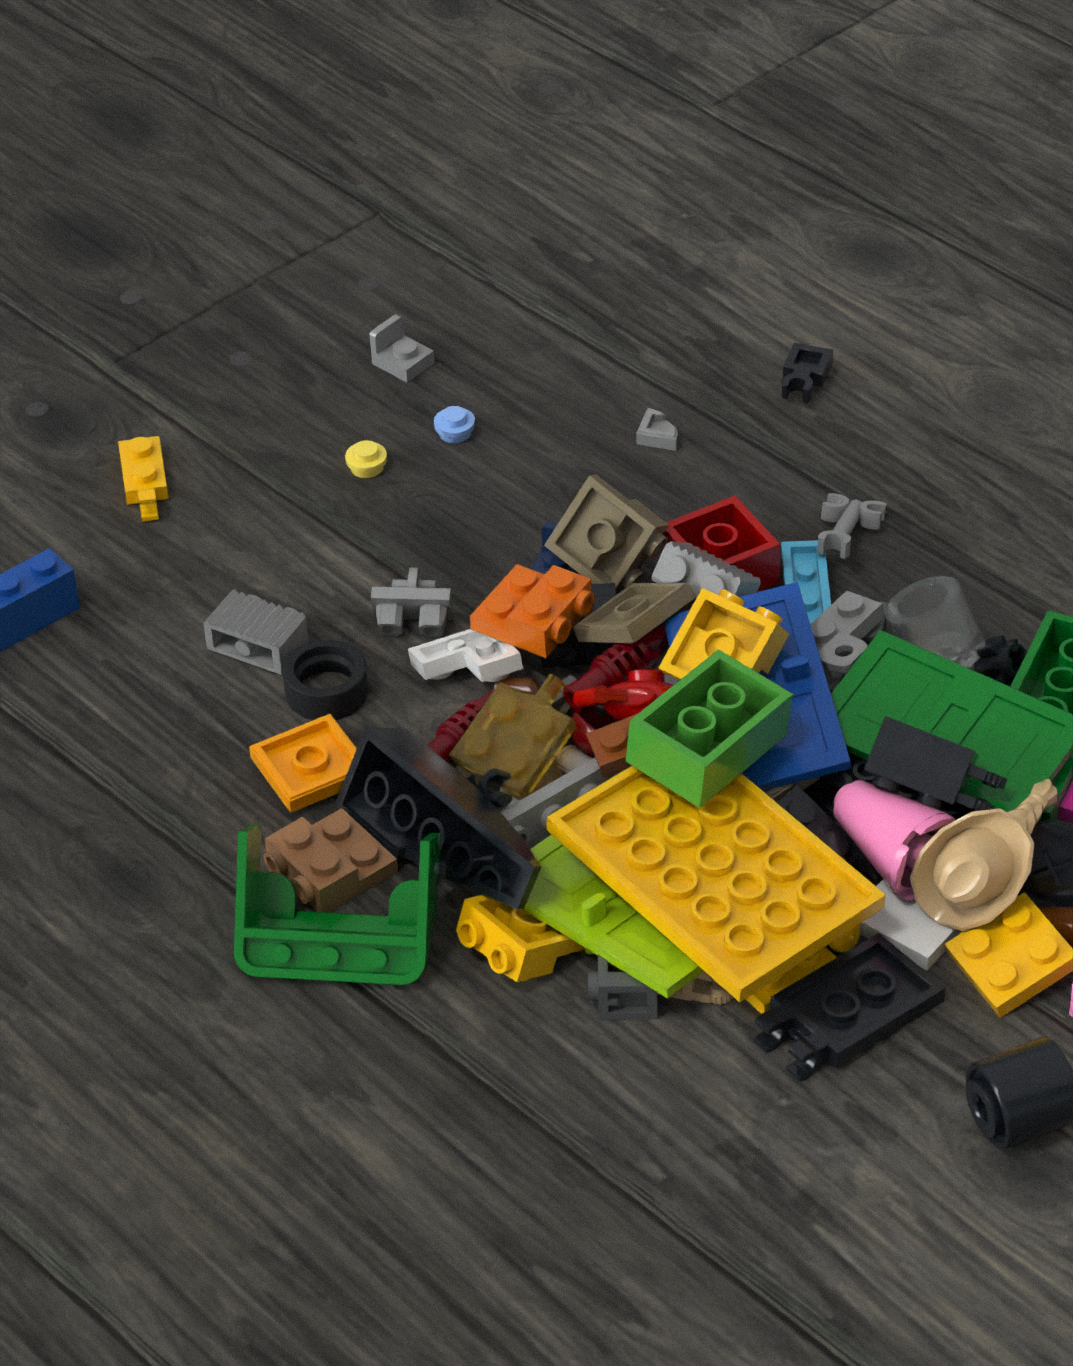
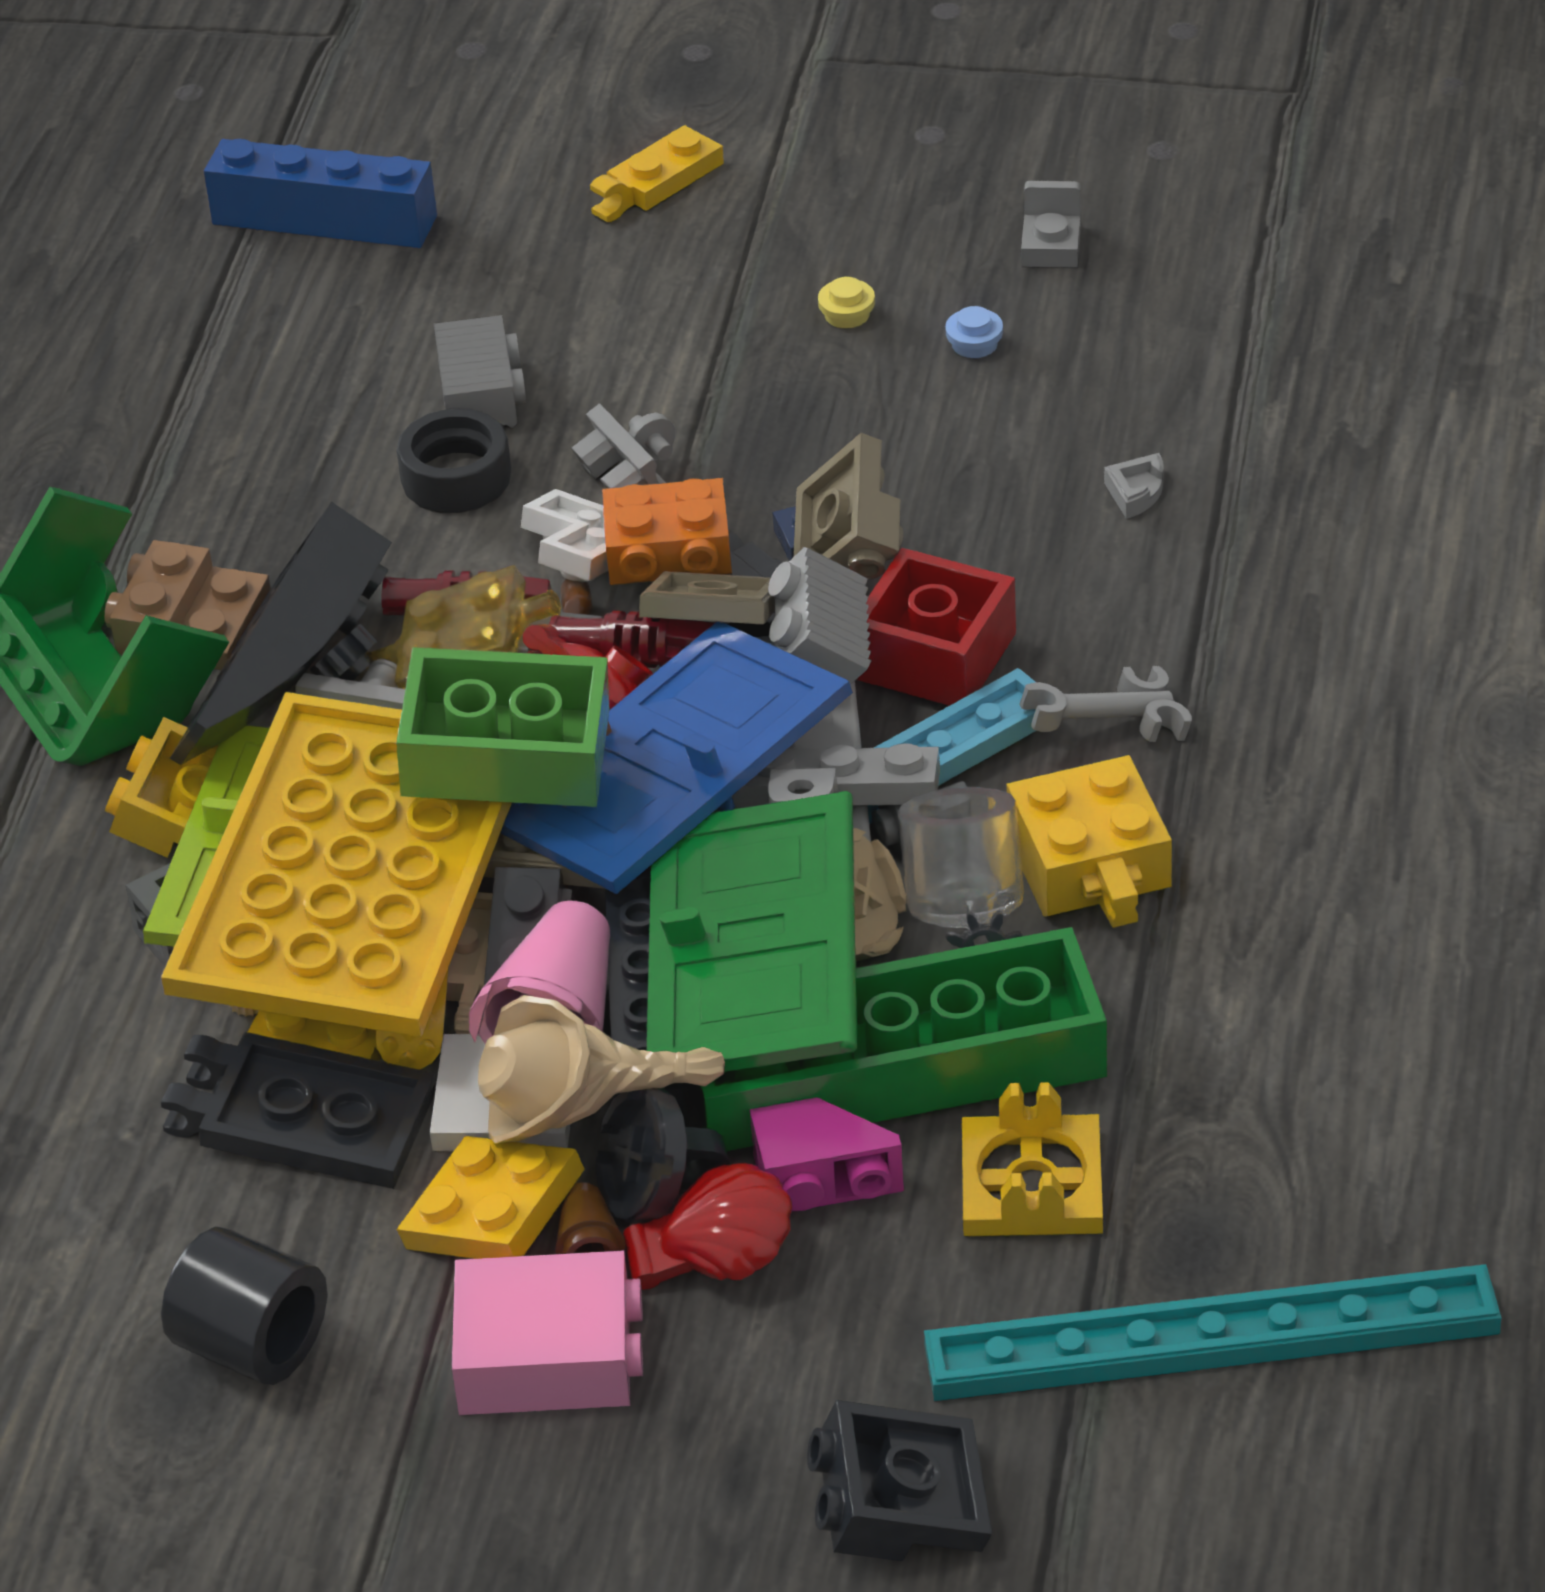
camera: 55 degrees right, 0 degrees up
light orange plate [249,714,357,813] -> none
yellow plate [659,588,789,680] -> none
black plate [781,343,833,403] -> none
black hinge [864,716,1008,811] -> none
none -> yellow hinge [1006,755,1172,928]

